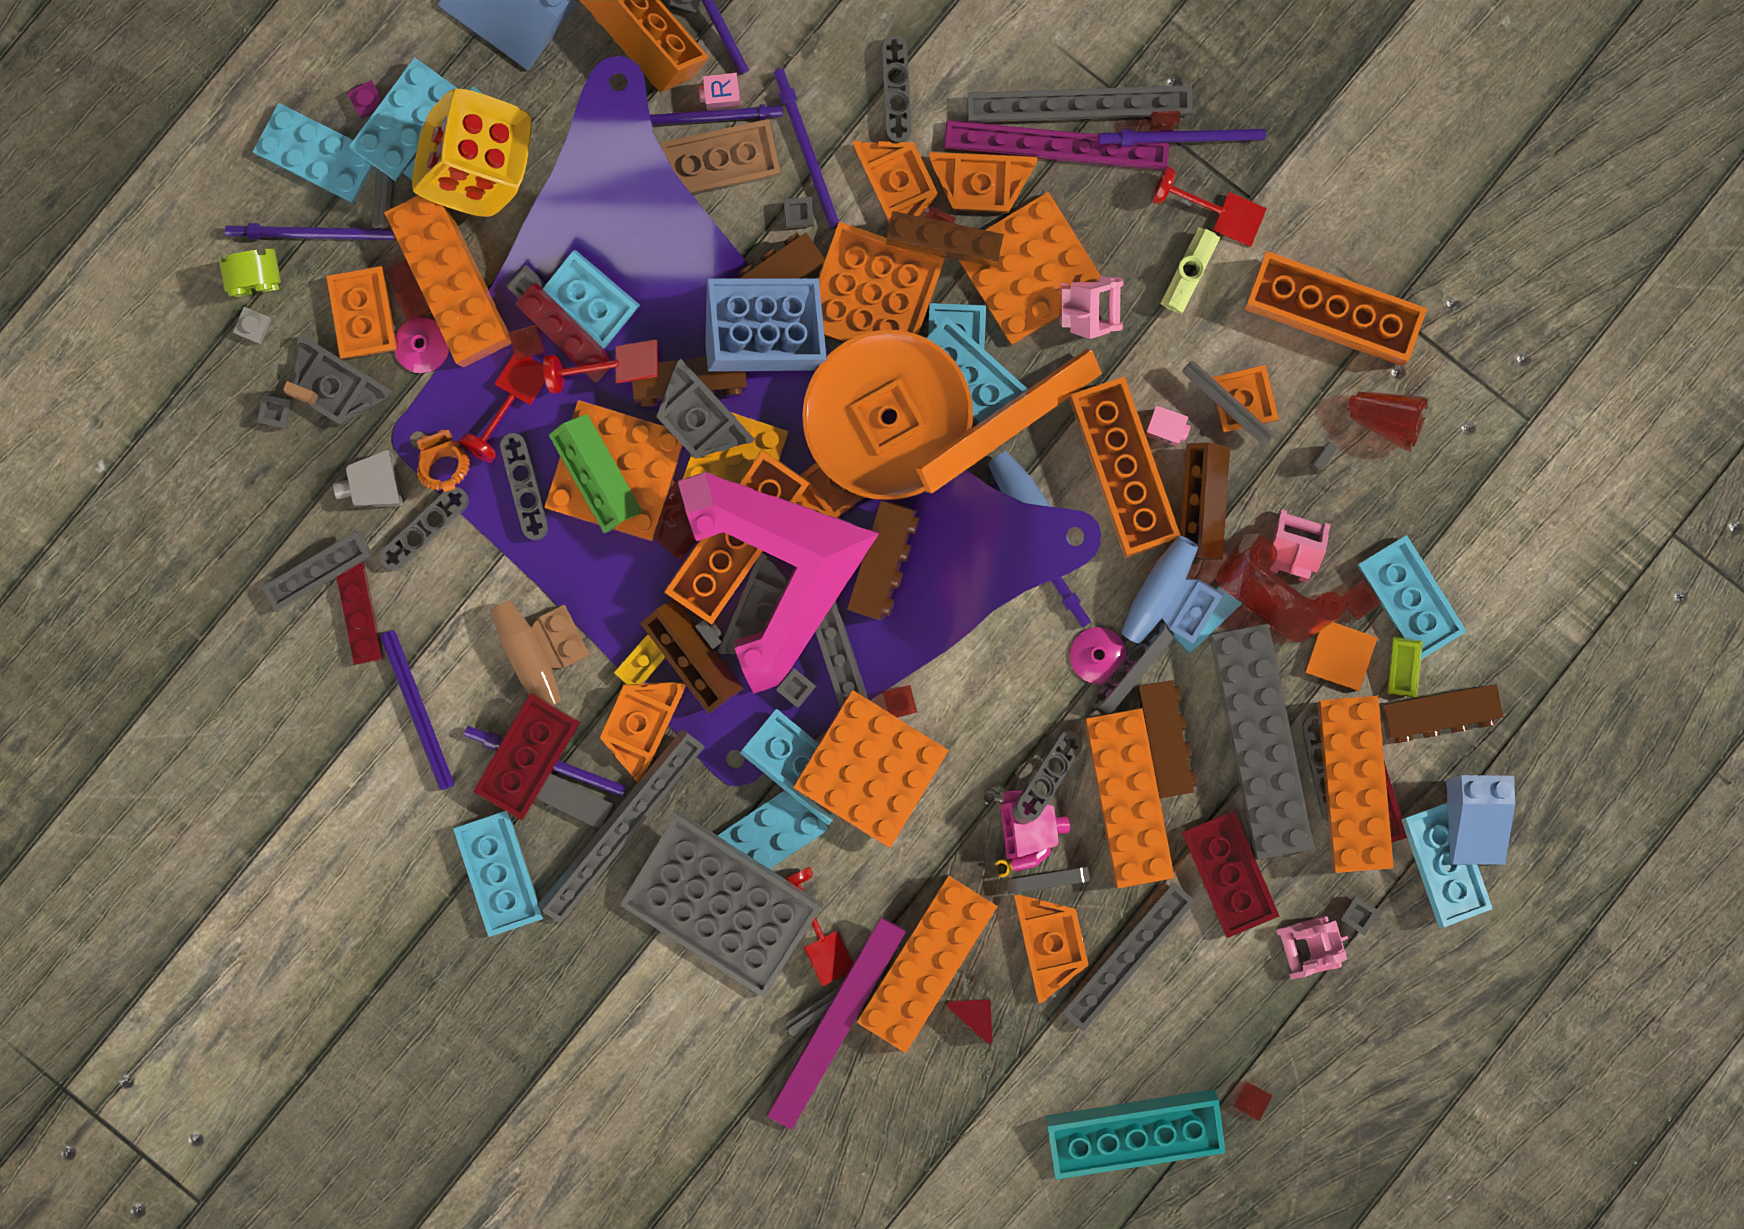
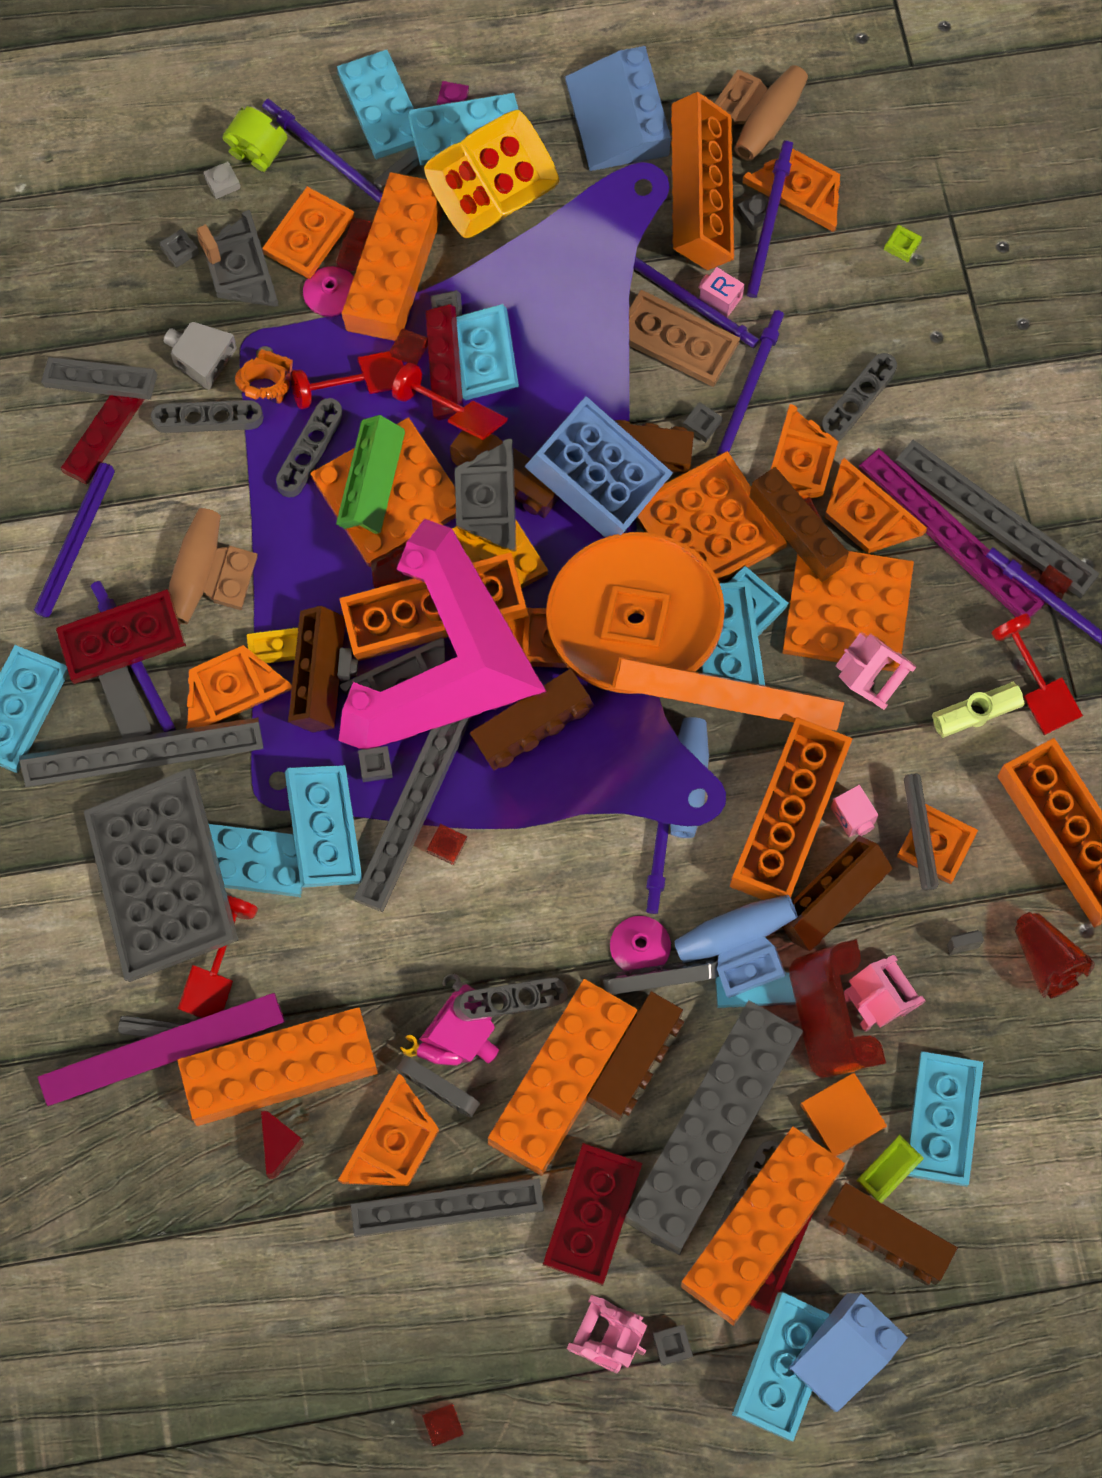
camera: 35 degrees right, 15 degrees down
orange plate [792,690,949,848] -> none
teal arch [1045,1089,1226,1180] -> none
clear red plate [1340,581,1381,621] -> none

